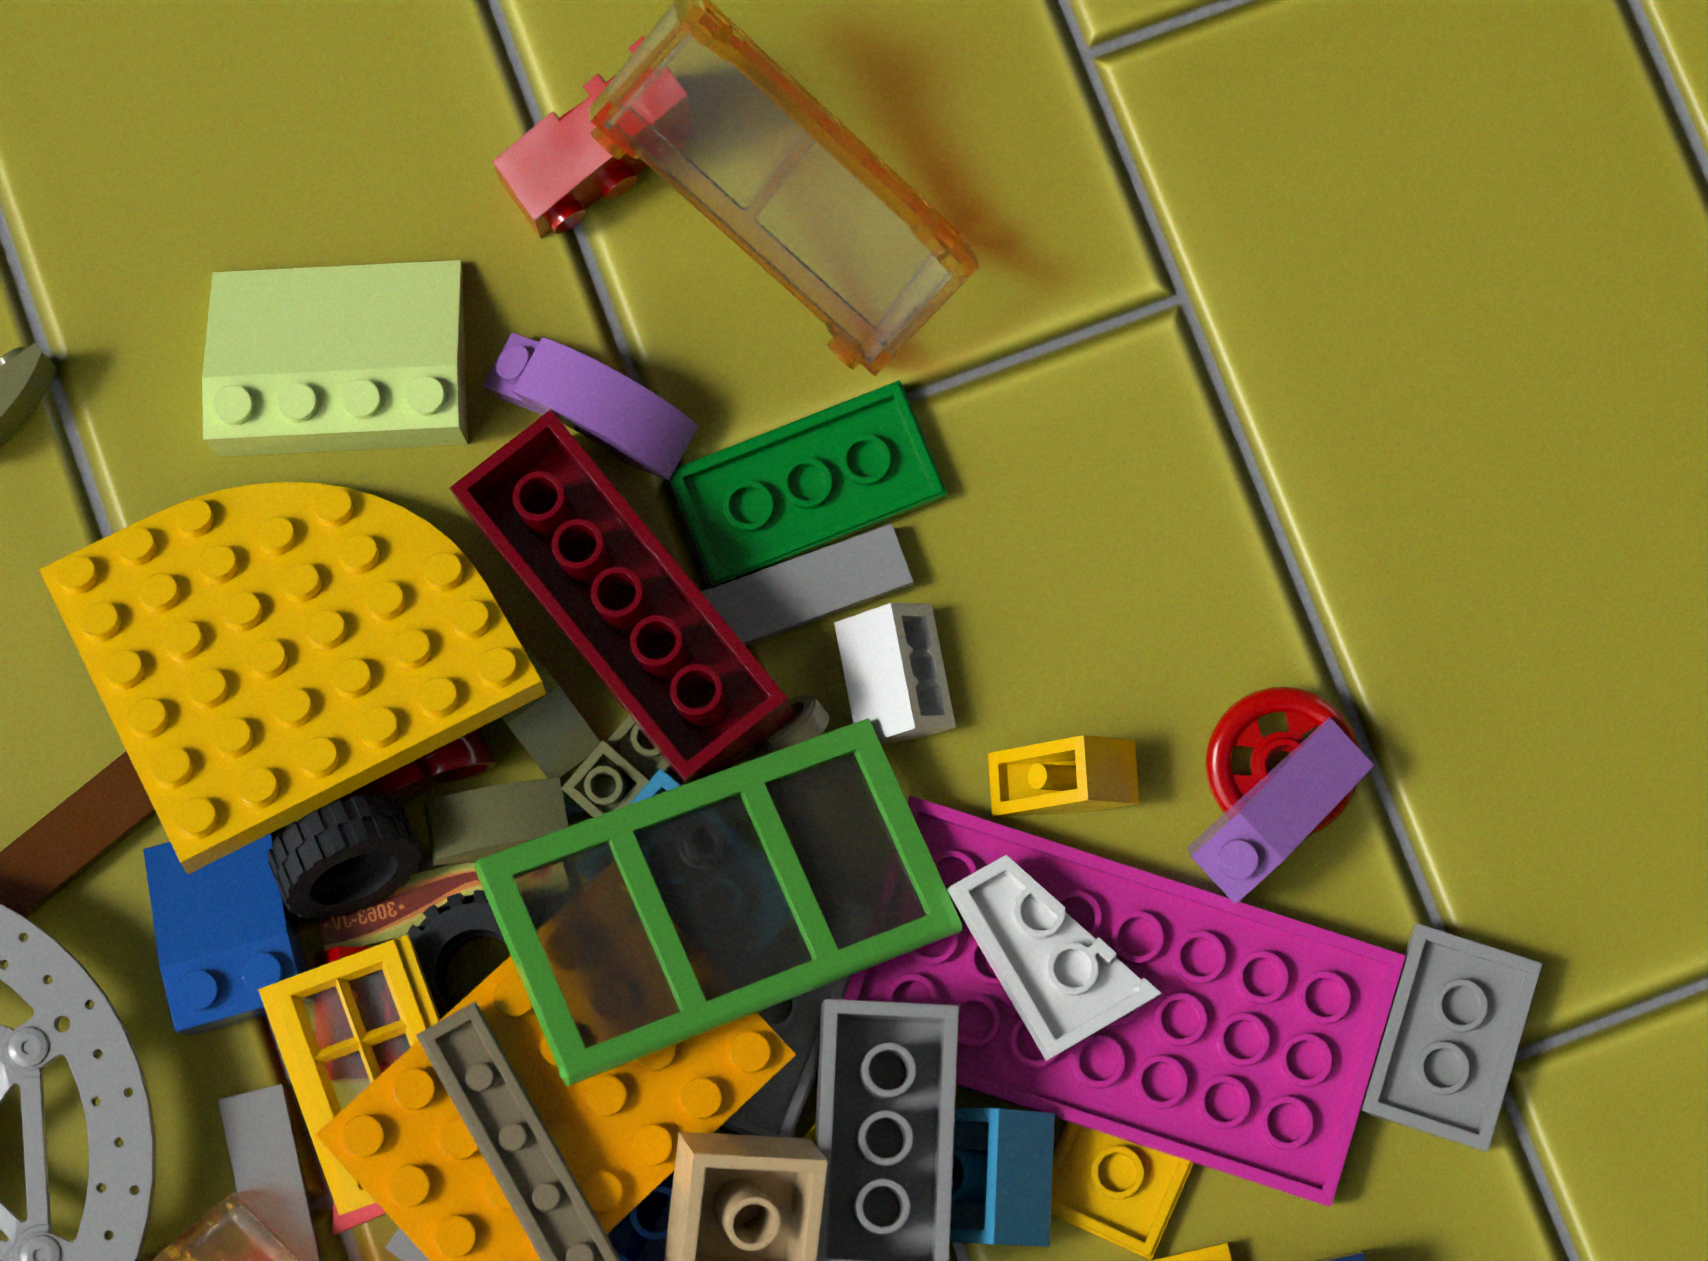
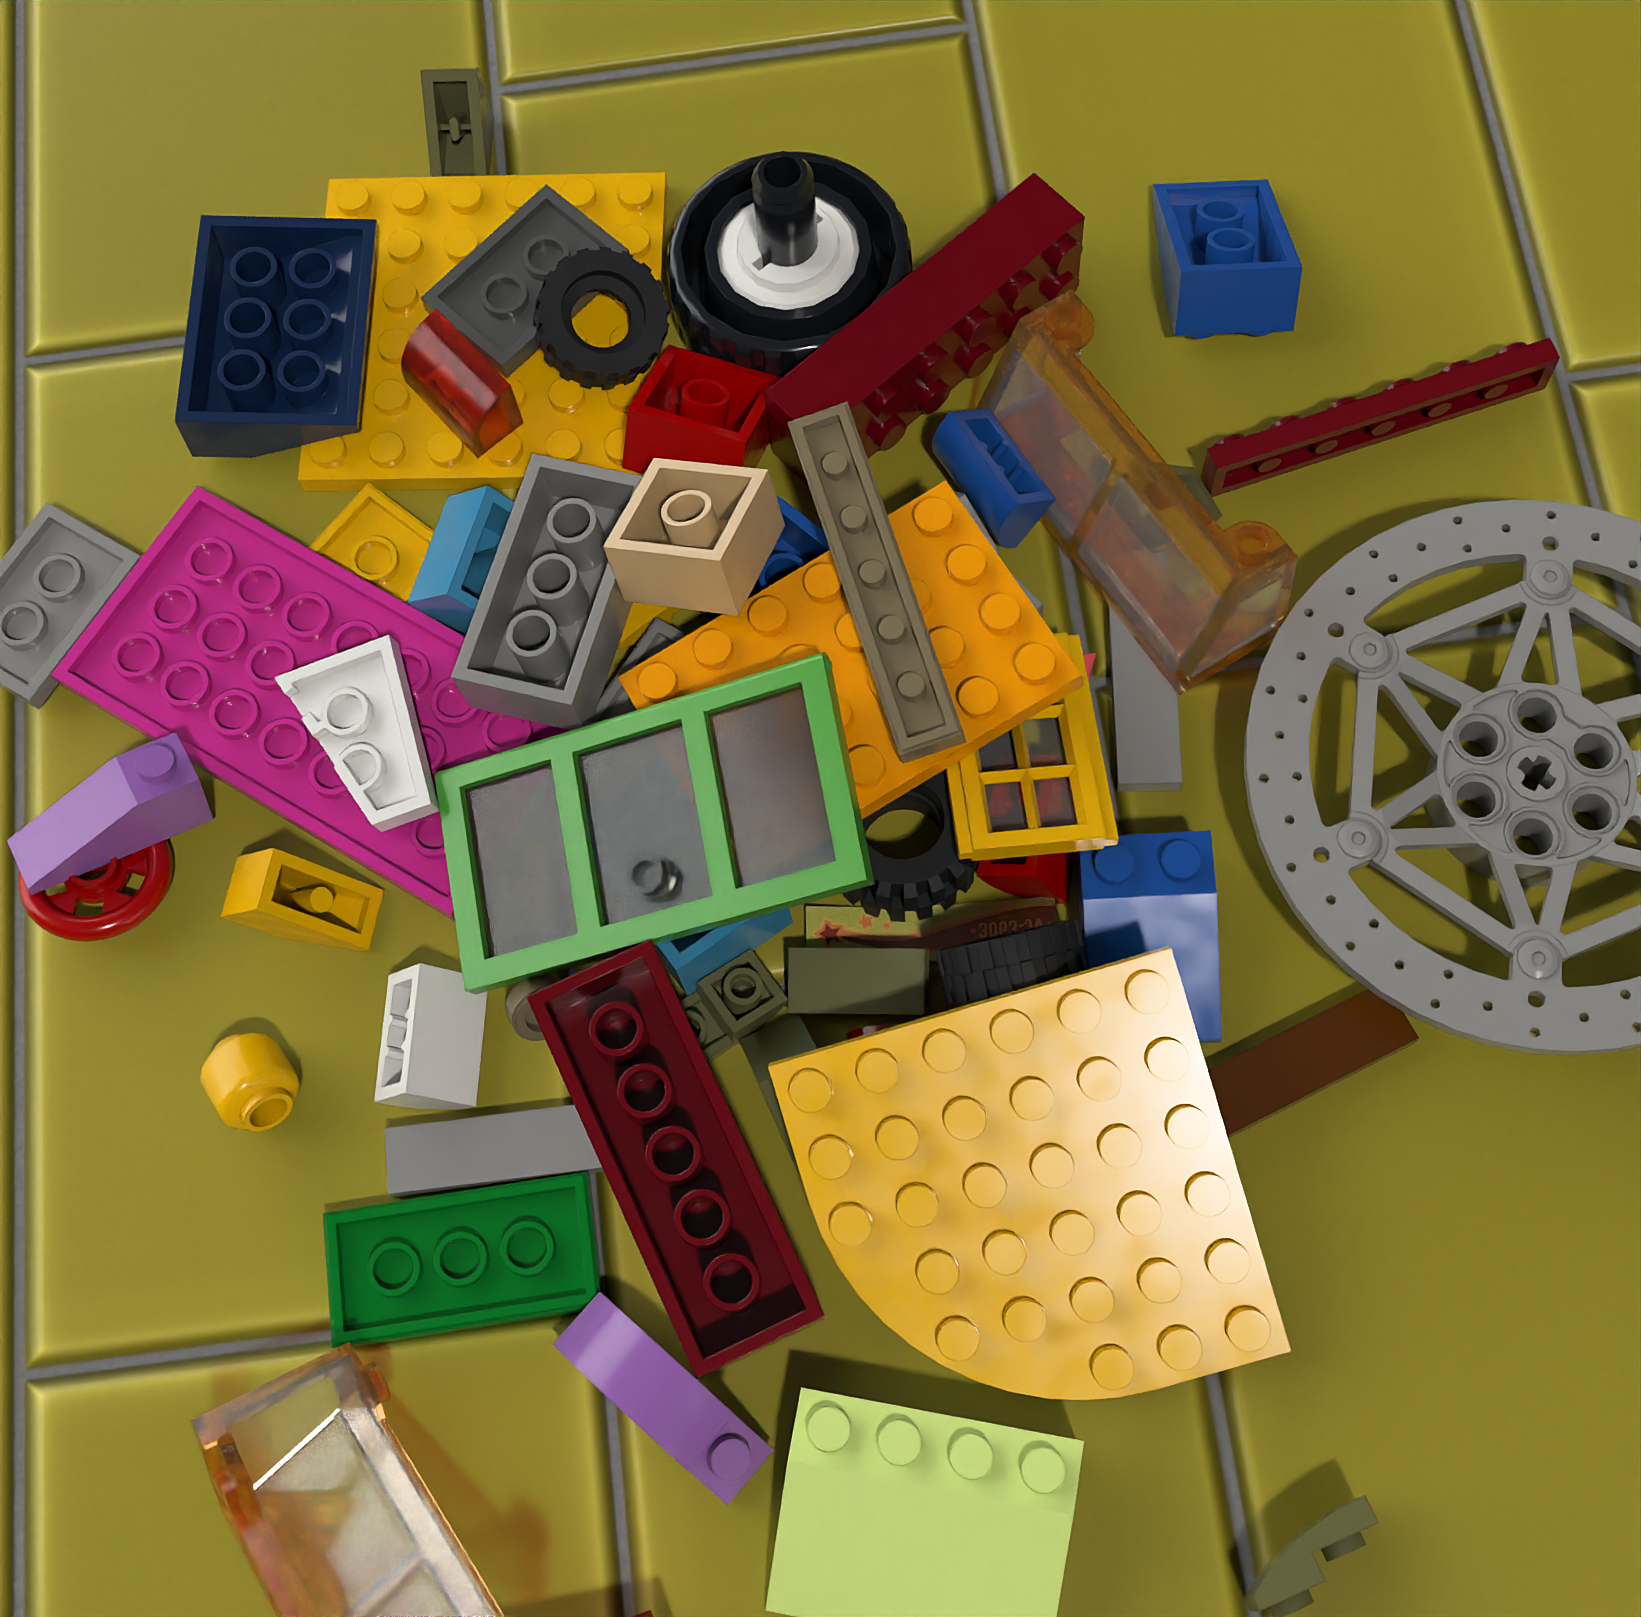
camera: 160 degrees left, 10 degrees down
none -> yellow head [200,1033,300,1132]

